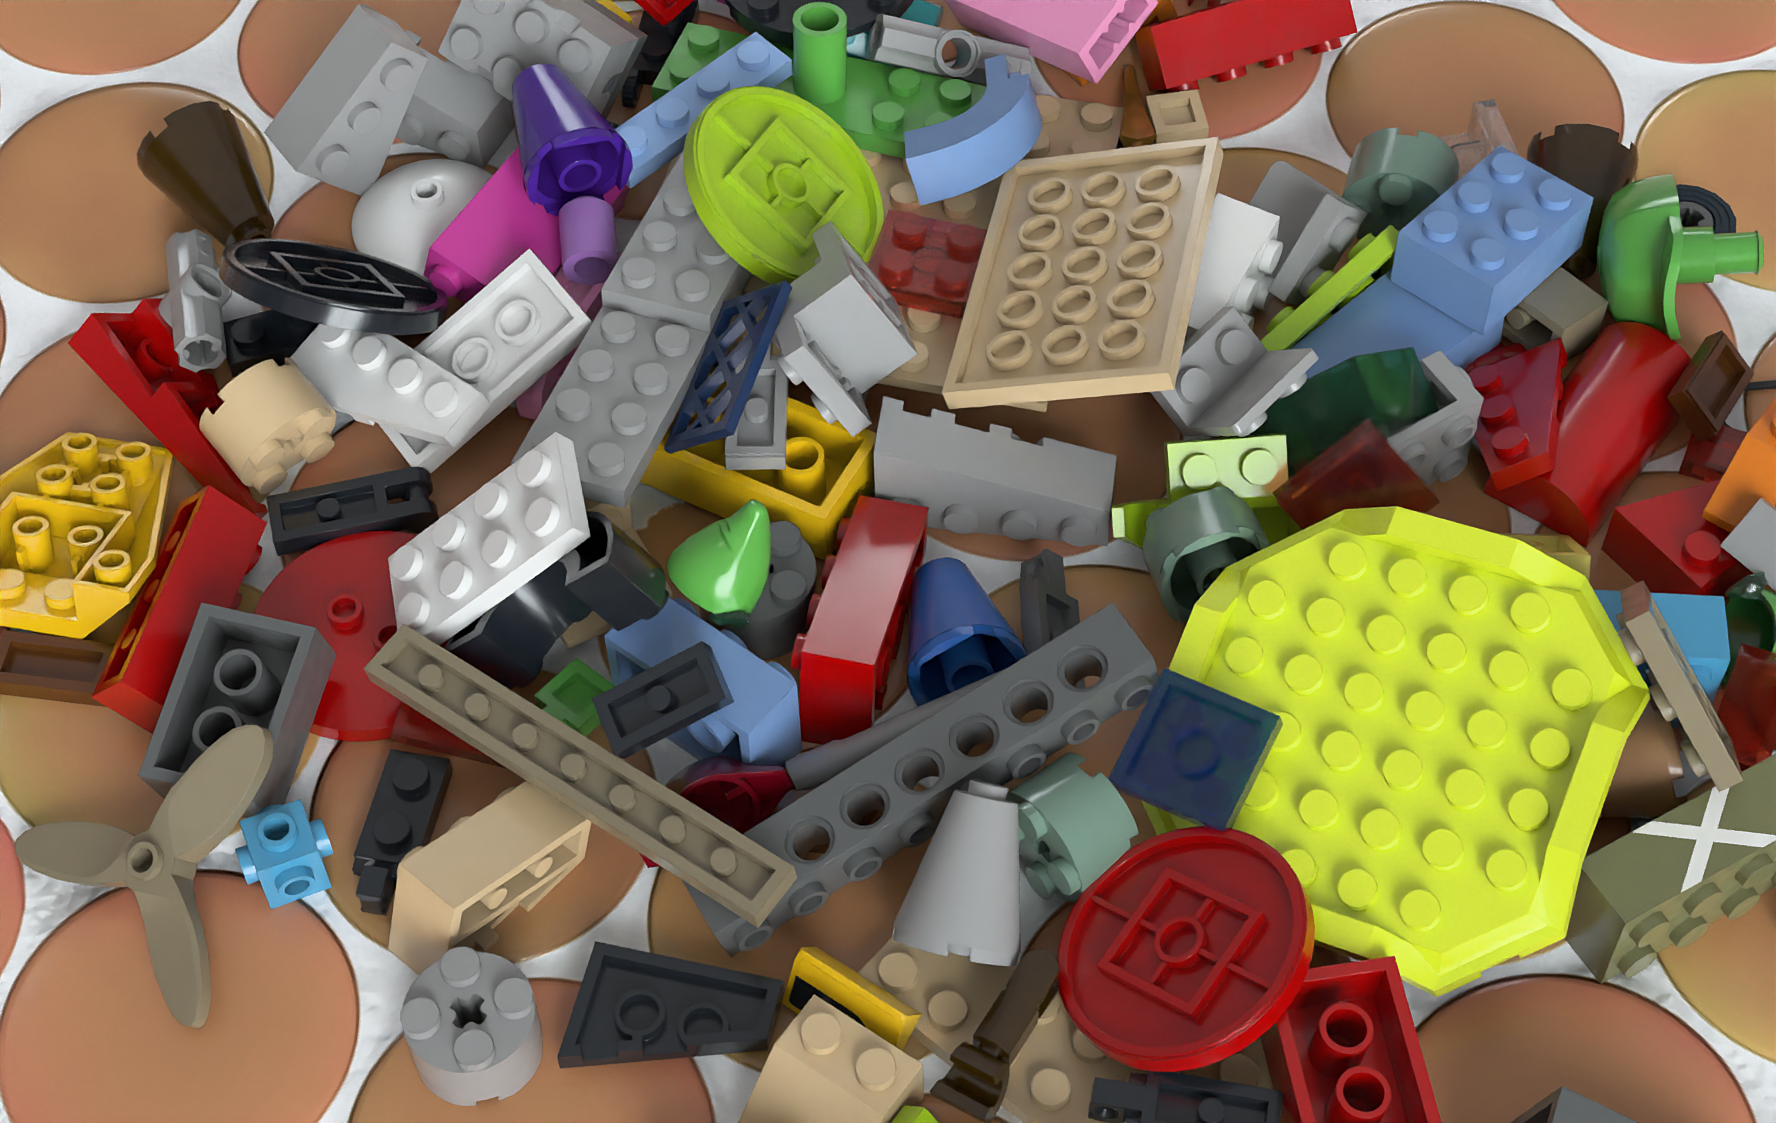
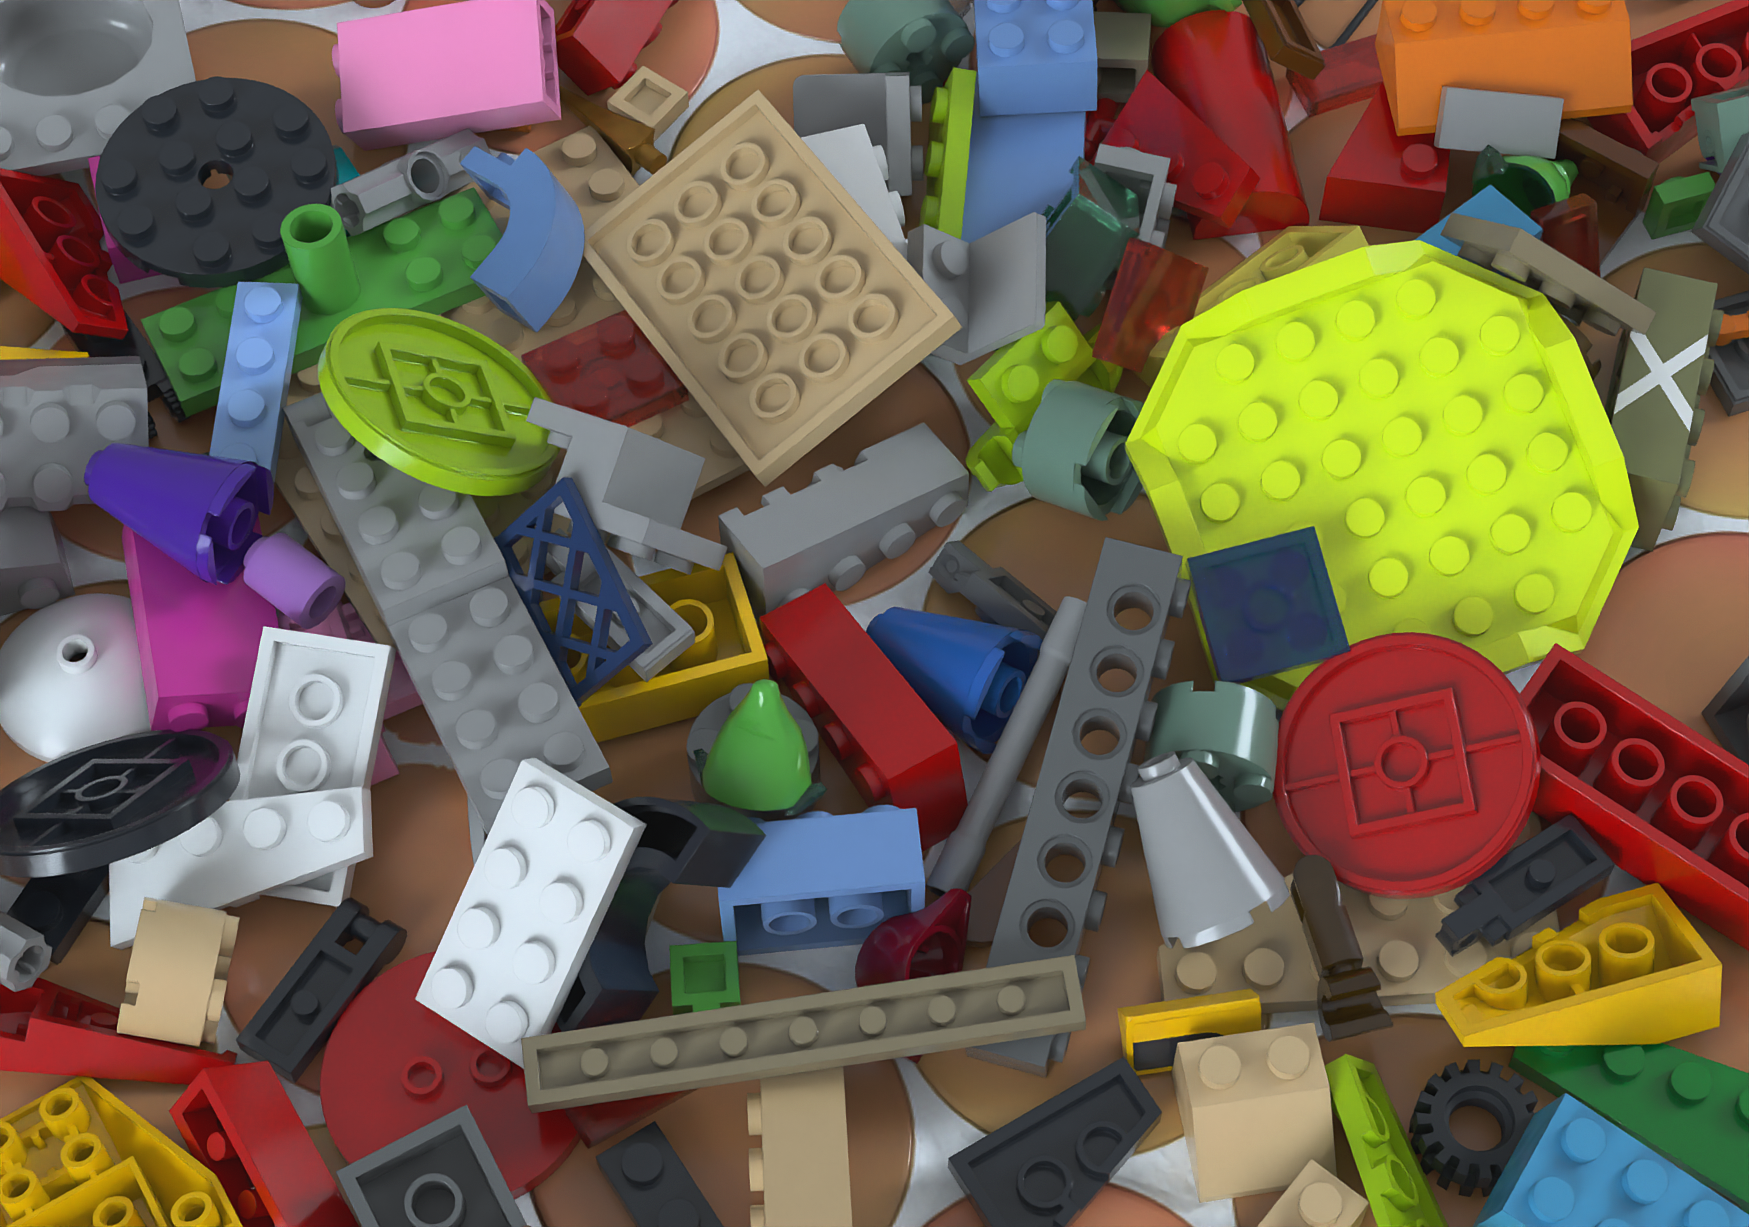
camera: 45 degrees left, 5 degrees up
black plate [592,641,734,759] -> none

